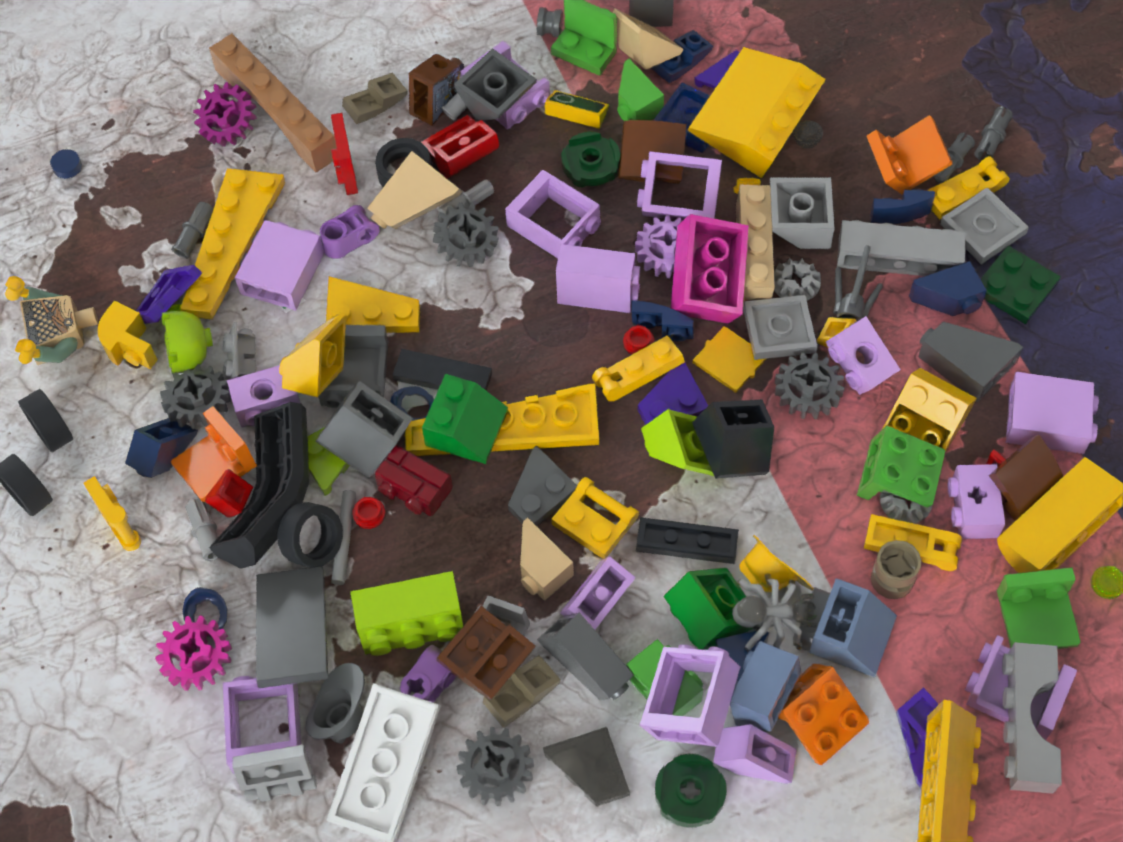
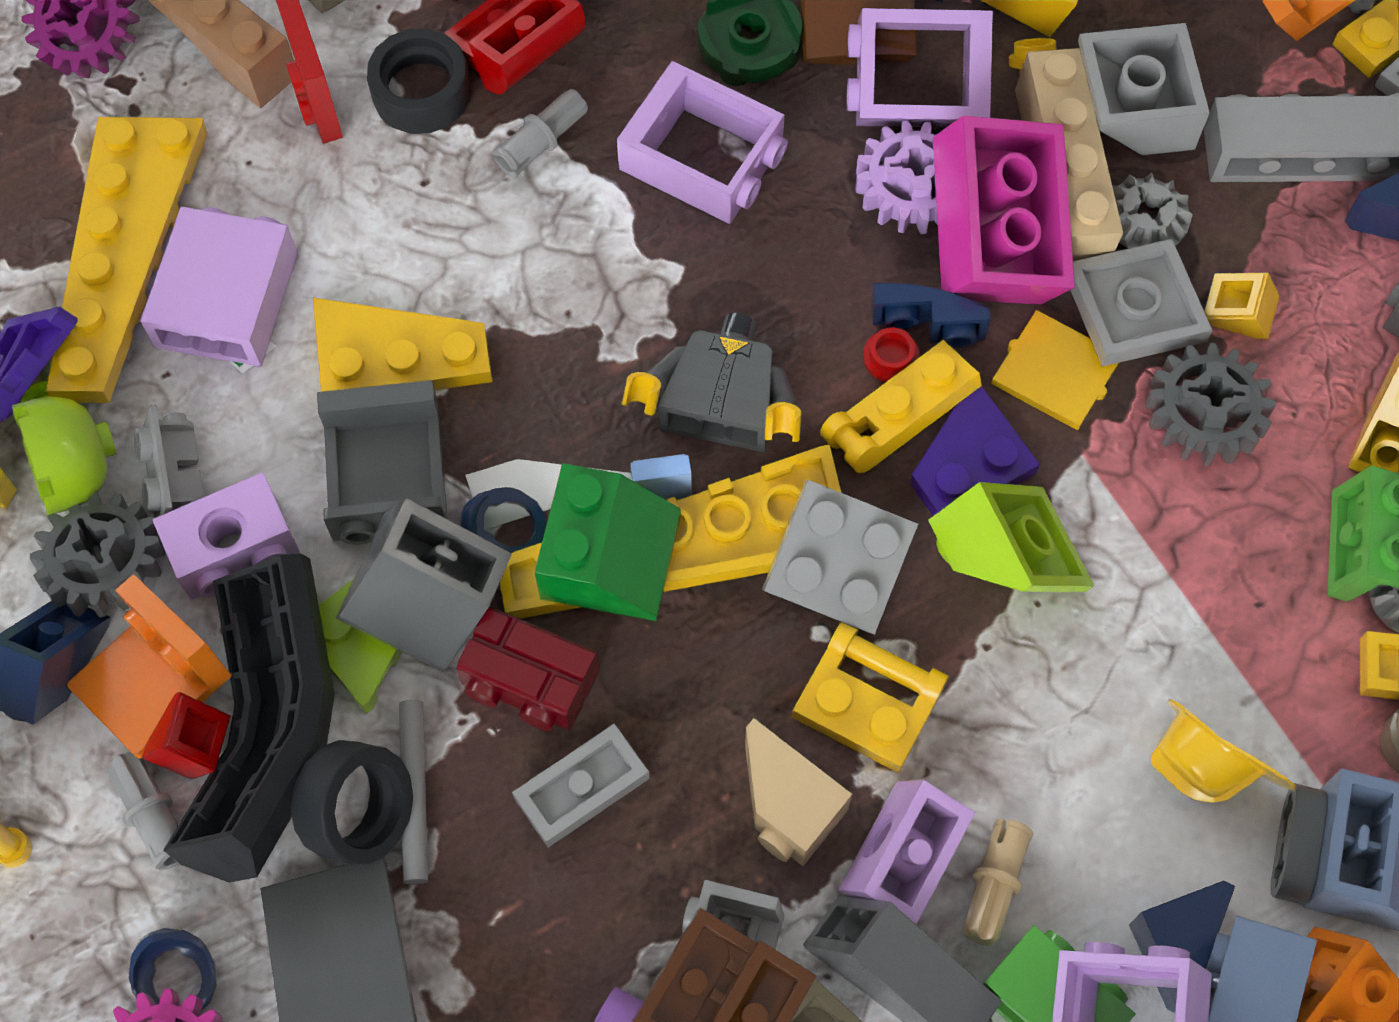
camera: 10 degrees left, 5 degrees up
dark grey axle [171,201,213,259] -> none
yellow slope [279,312,346,397] -> none
medium lavender piece [320,205,380,259] -> none
lime brick [351,571,463,656] -> none
red plate [352,497,386,529] -> none
tan slope [367,151,463,229] -> none
black tile [393,349,492,391] -> none
dark grey gear [433,202,499,267] -> none
dark grey wing [508,446,577,526] -> none
lavender brick [556,244,640,313] -> none
black tile [636,517,739,564] -> none
green slope [663,568,759,650] -> none
black slope [692,399,775,479] -> none
animal [733,573,818,652] -> none
lavender brick [826,316,901,395] -> none
dark grey plant [833,245,883,321] -> none
dark blue slope [870,189,935,225] -> none
none -> light grey plate [512,724,650,848]
none -> torso [622,313,801,453]
none -> light blue tile [630,454,692,500]
none -> light grey plate [762,480,918,635]
none -> tan axle [962,818,1034,946]

